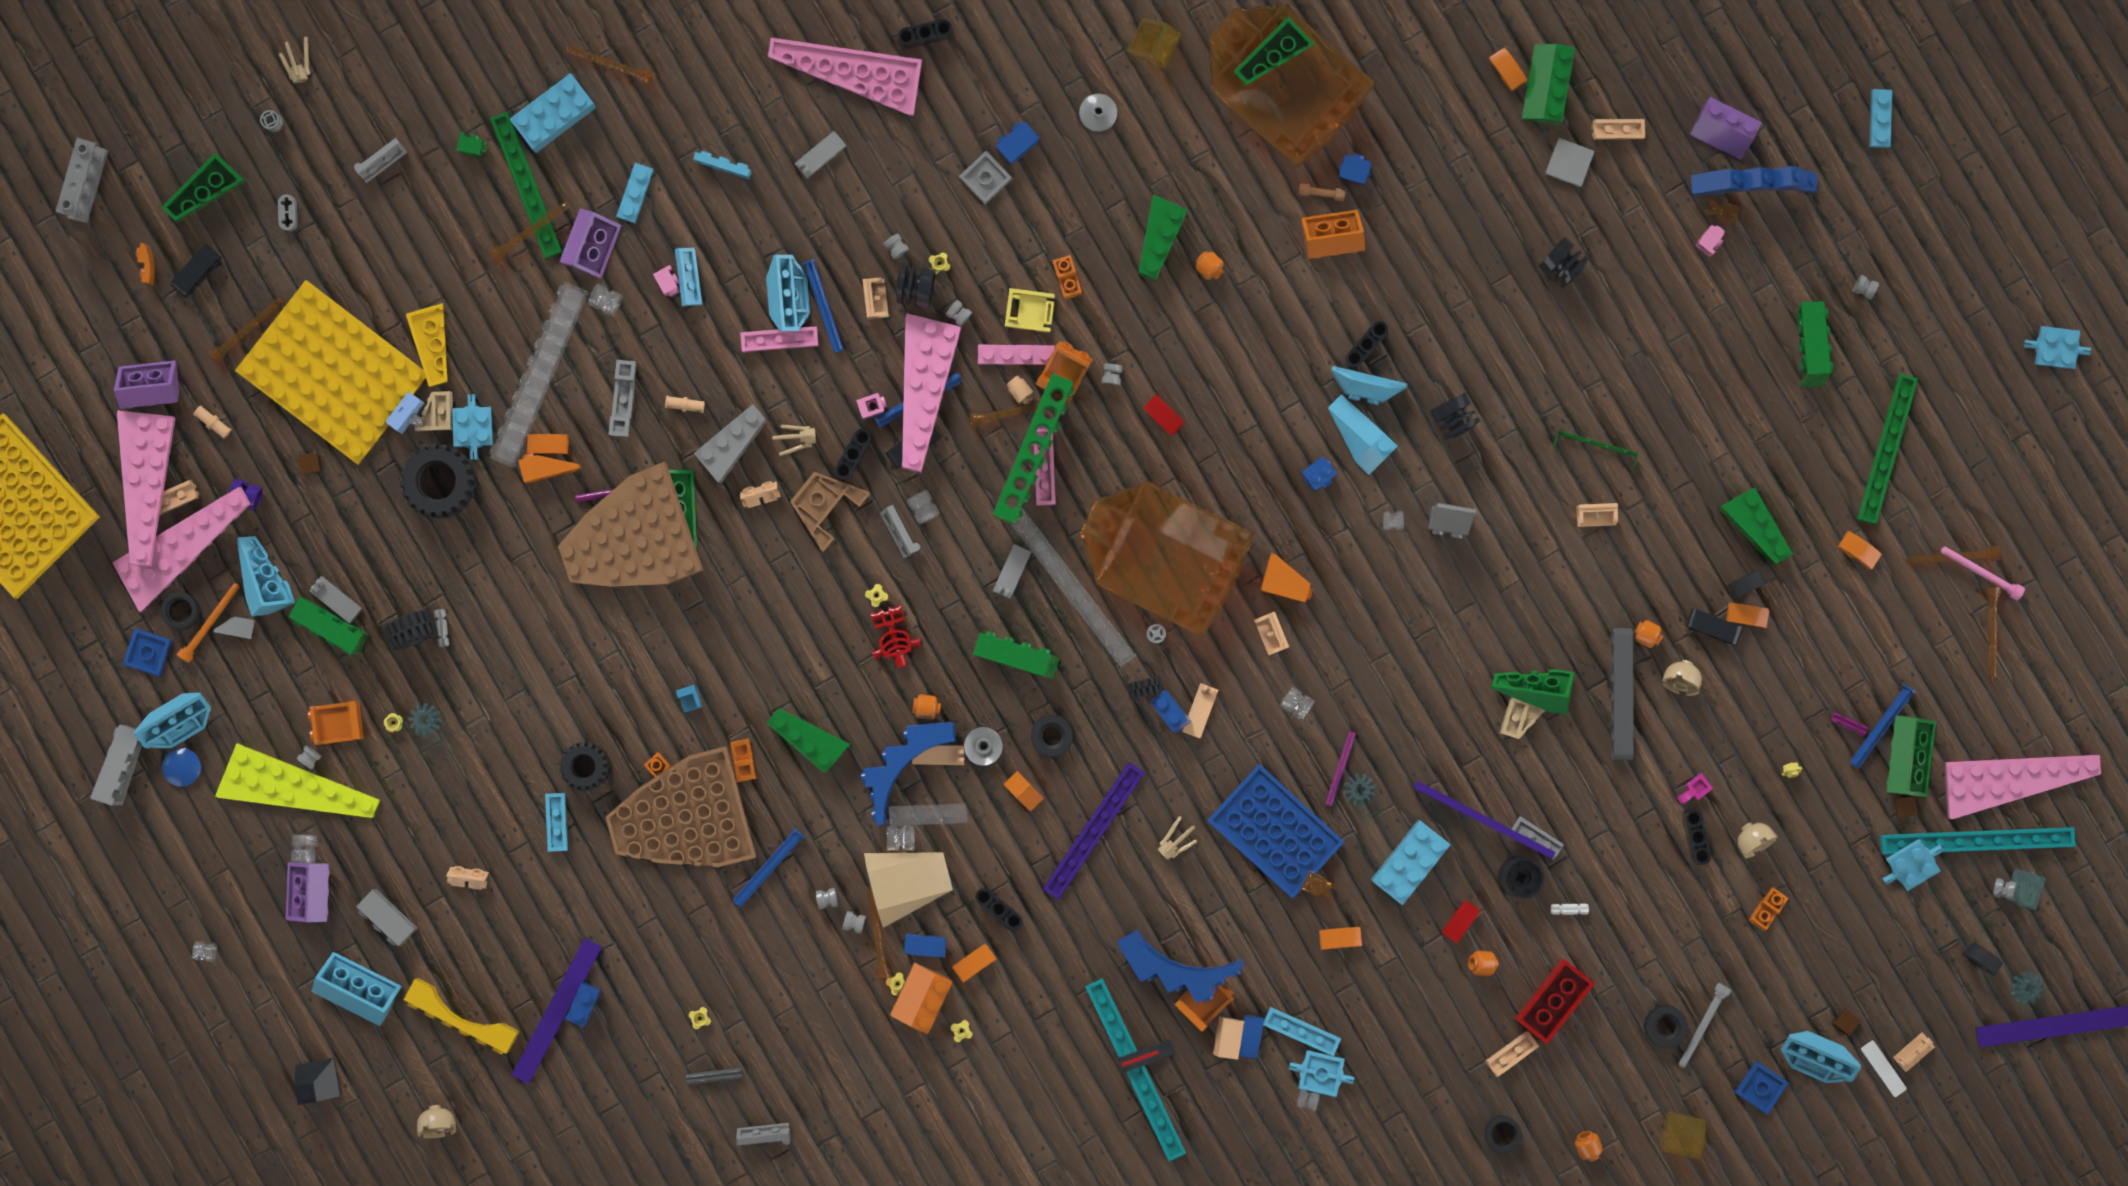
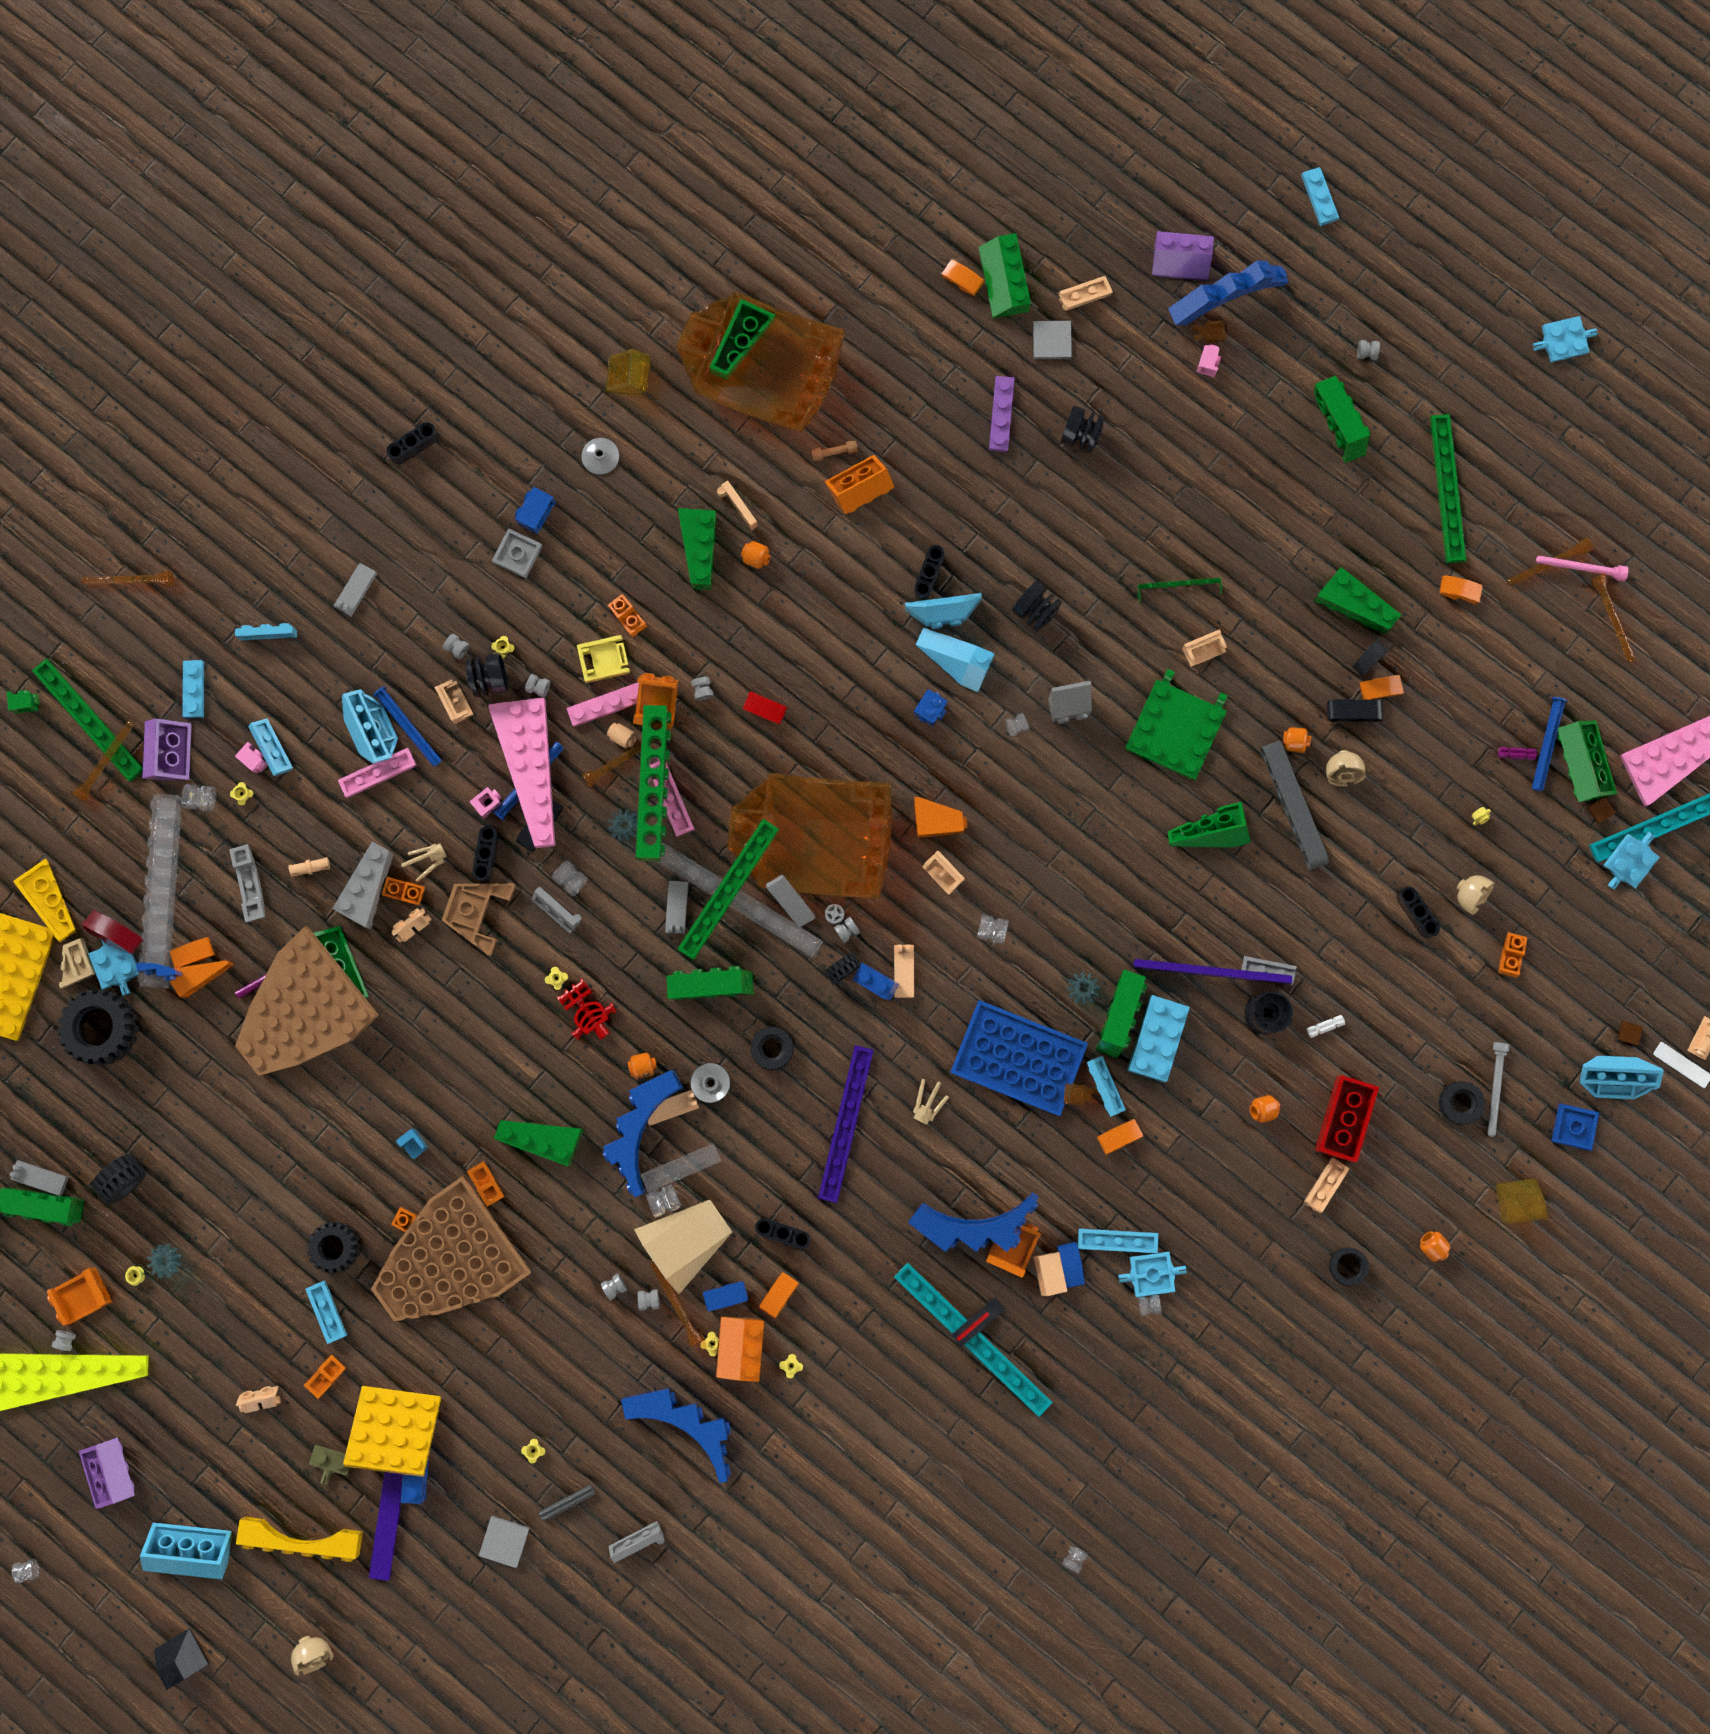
camera: 15 degrees left, 5 degrees down
clear wheel [290,834,317,863] -> none
light grey brick [356,889,418,946] -> none
light blue piece [386,392,425,434] -> none
light grey axle [434,609,449,647] -> none
medium azure brick [510,73,597,153] -> none
blue axle [733,827,805,907] -> none
bright pink wing [768,38,922,116] -> none
orange slope [1004,771,1044,812] -> none
magenta bar [1325,731,1356,806] -> none
blue head [1338,154,1372,185] -> none
red slope [1441,900,1481,944] -> none
tan wing [1500,697,1545,739] -> none
dark pink plate [1677,773,1713,804] -> none
none -> dark red slope [81,910,143,954]
none -> blue slope [136,963,182,981]
none -> light yellow plate [230,782,253,805]
none -> orange slope [303,1355,346,1400]
none -> olive plate [309,1444,351,1485]
none -> yellow plate [343,1386,441,1477]
none -> orange slope [381,877,425,905]
none -> light grey tile [479,1515,530,1568]
none -> clear light blue gear [608,809,638,841]
none -> blue arch [621,1388,731,1483]
none -> green tile [677,819,780,960]
none -> light nougat hinge [717,481,758,531]
none -> light grey tile [766,874,815,928]
none -> light grey wheel [834,917,860,943]
none -> medium lavender plate [989,376,1014,452]
none -> medium azure plate [1087,1056,1126,1117]
none -> green wedge [1095,969,1147,1059]
none -> green plate [1125,669,1228,781]

